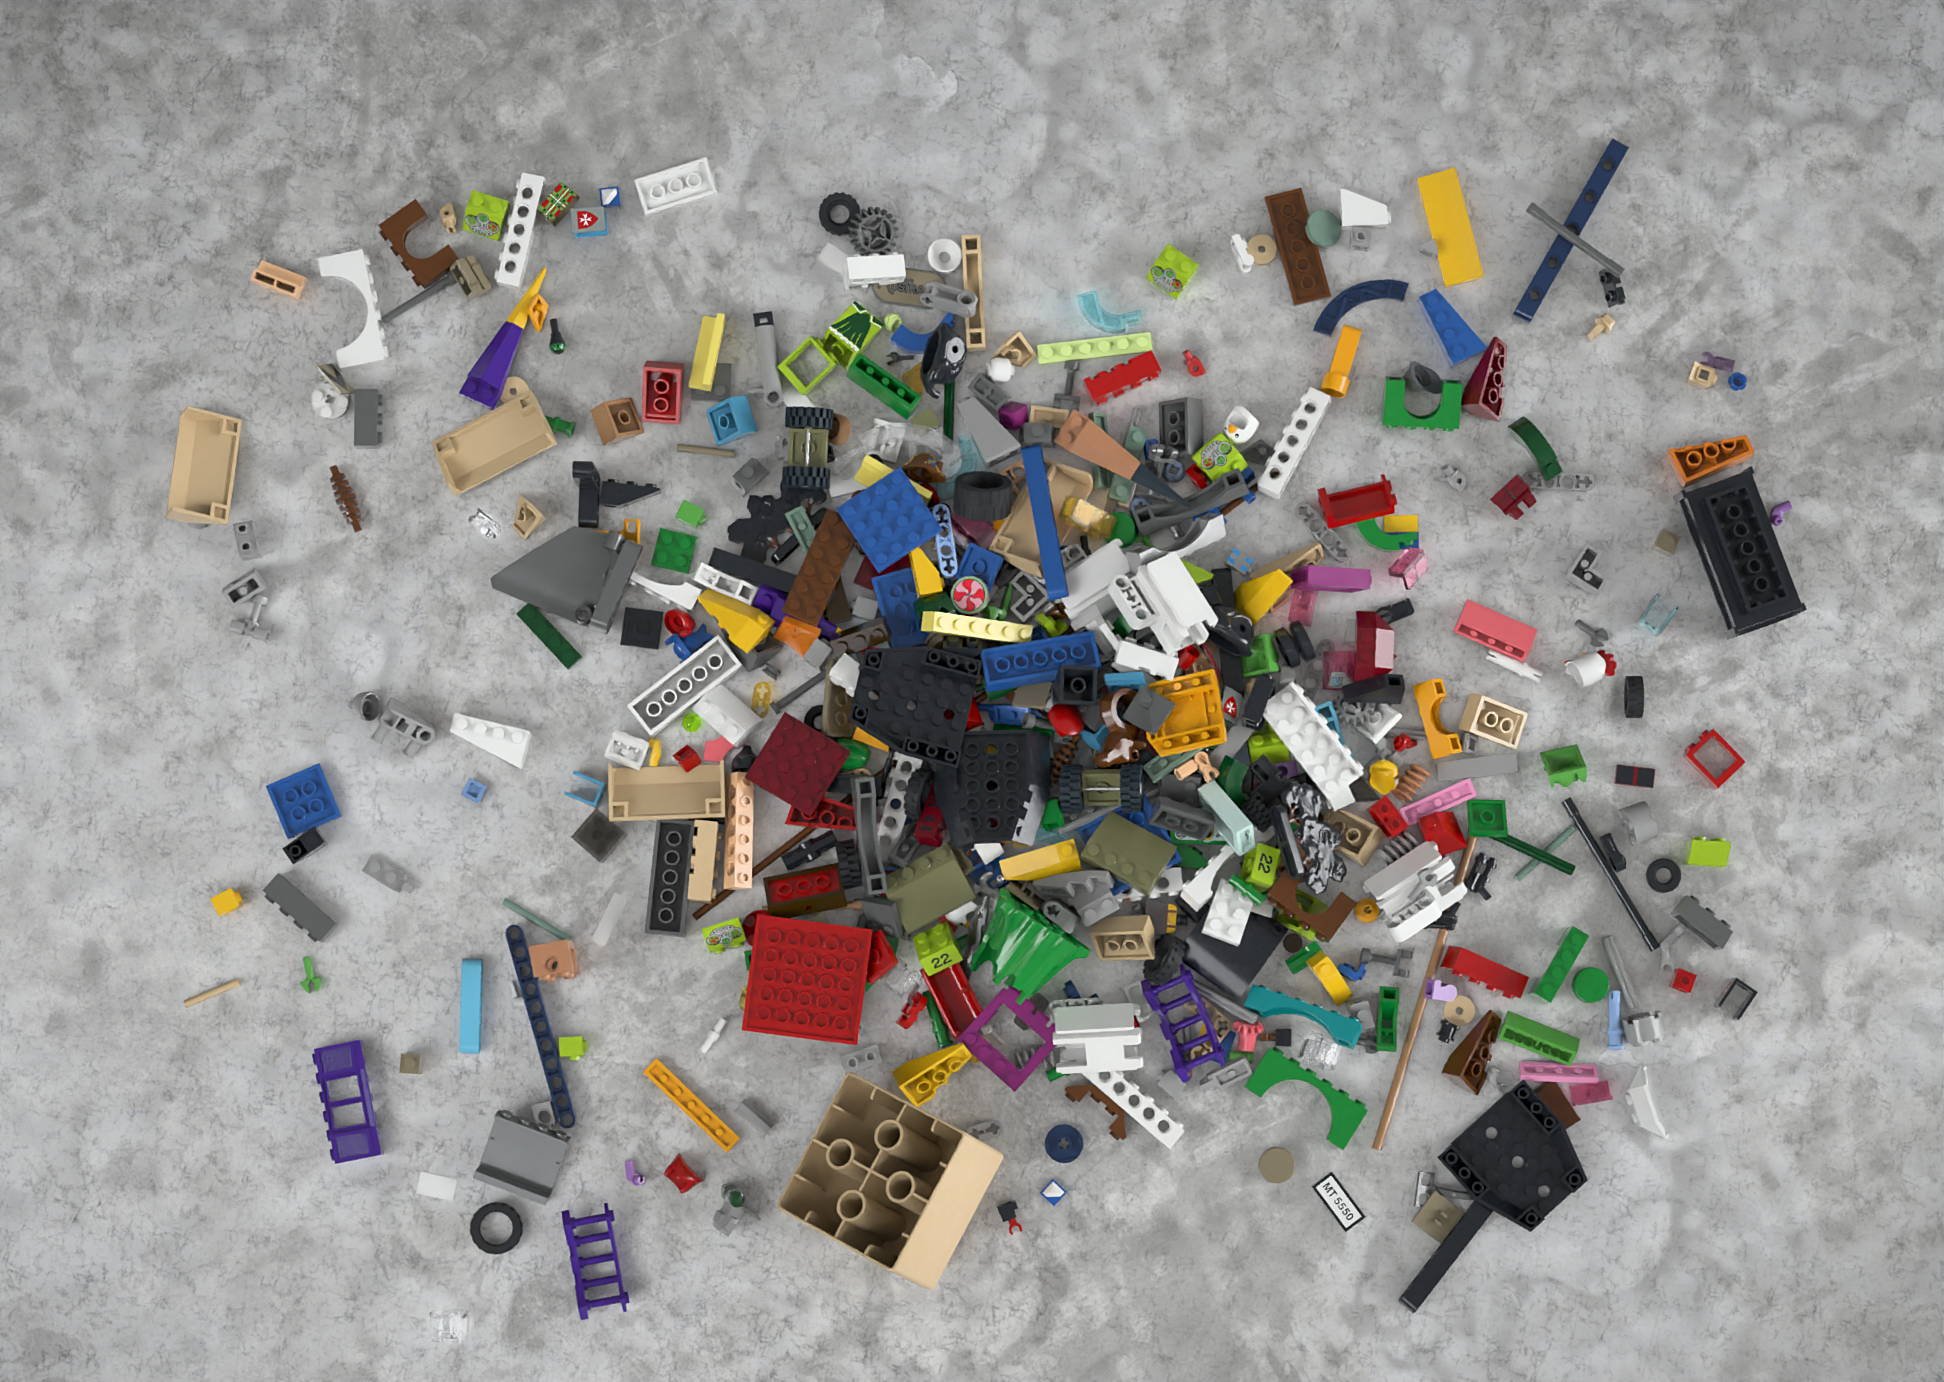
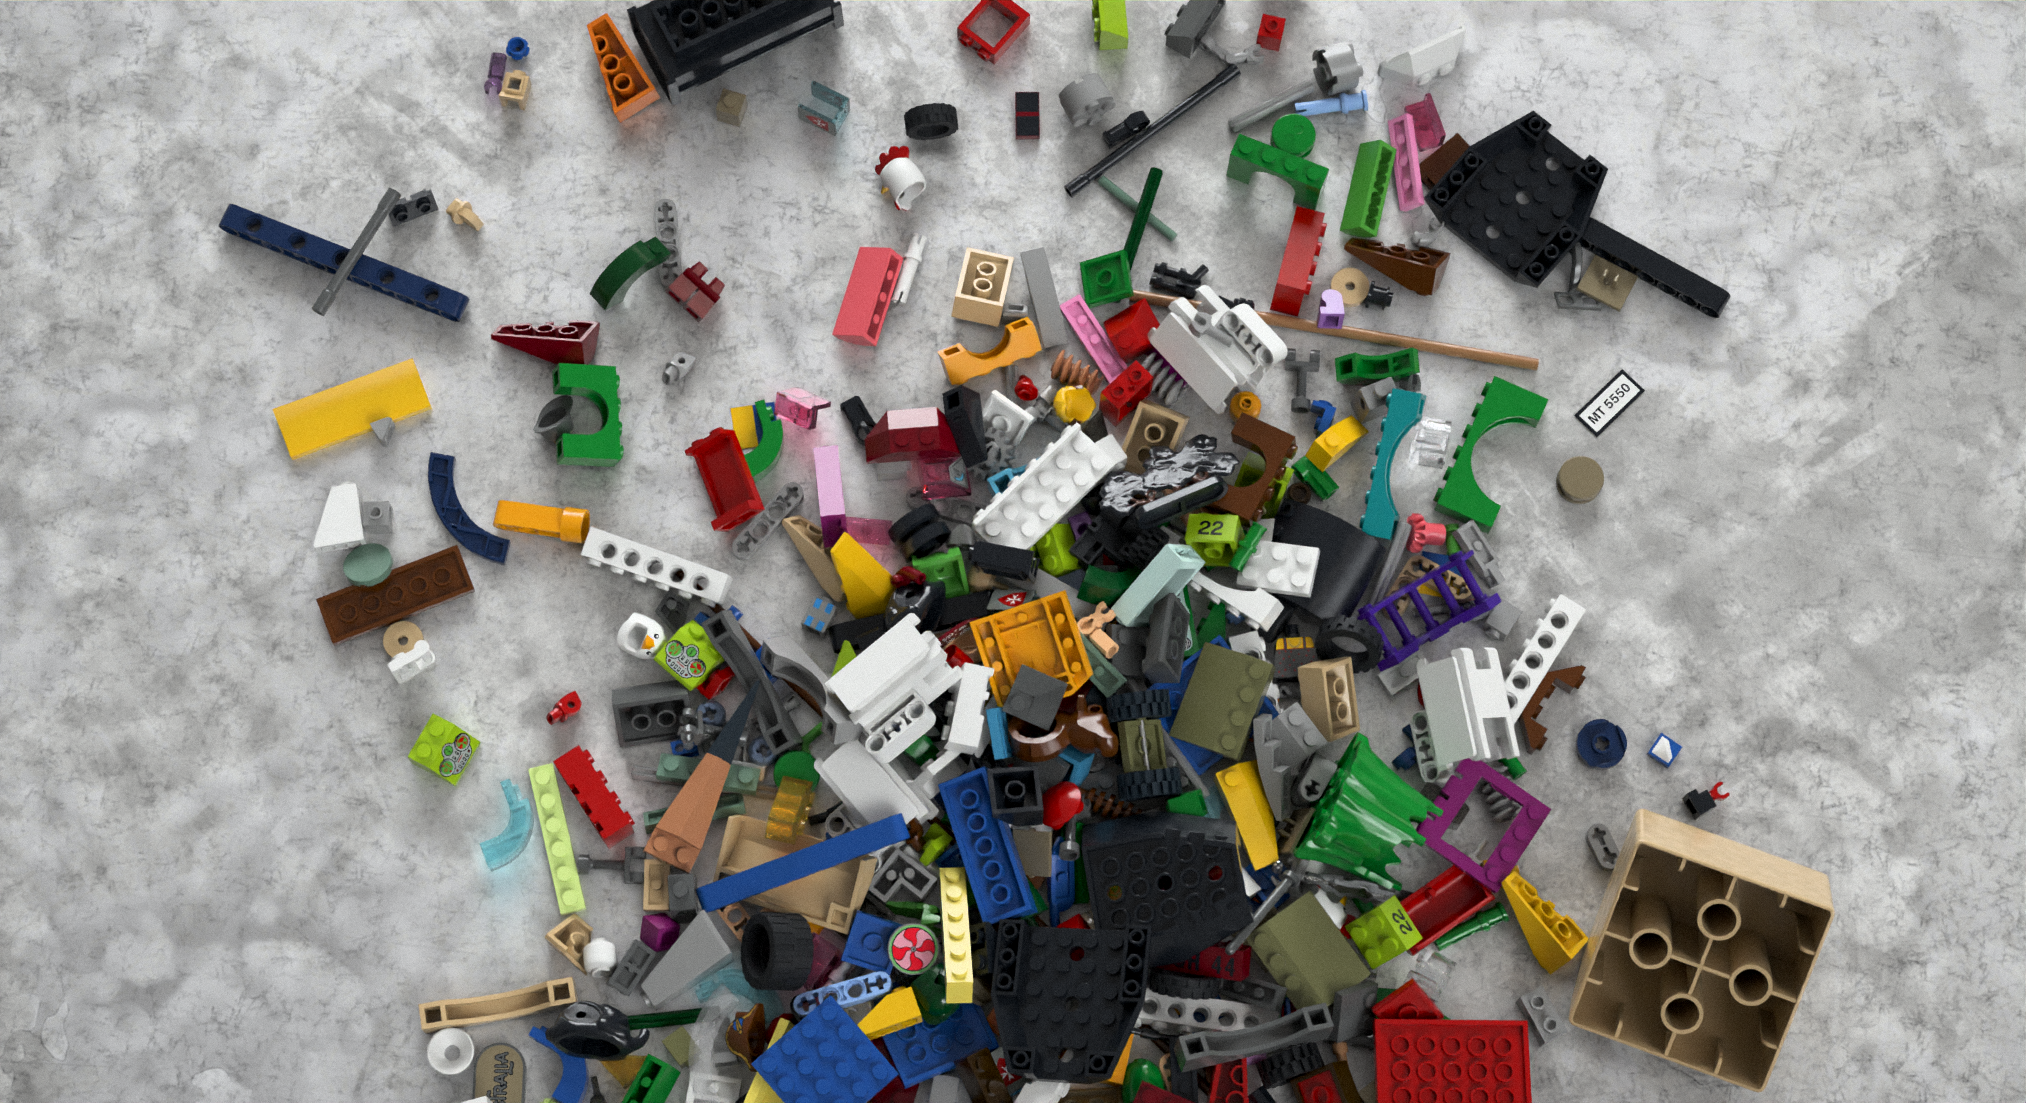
camera: 100 degrees left, 10 degrees down
red plate [896,991,928,1029] -> none
light grey piece [919,281,978,318] -> none
black piece [1260,1029,1291,1047] -> none
blue wedge [1417,289,1487,368] -> none
bright green brick [1540,744,1587,787] -> none
light grey brick [1564,543,1609,598] -> none
dark grey bar [1575,619,1609,647] -> none
black tyre [1646,858,1681,893] -> none
none -> dark red arm [891,566,926,588]
none -> dark grey bar [1225,870,1299,955]

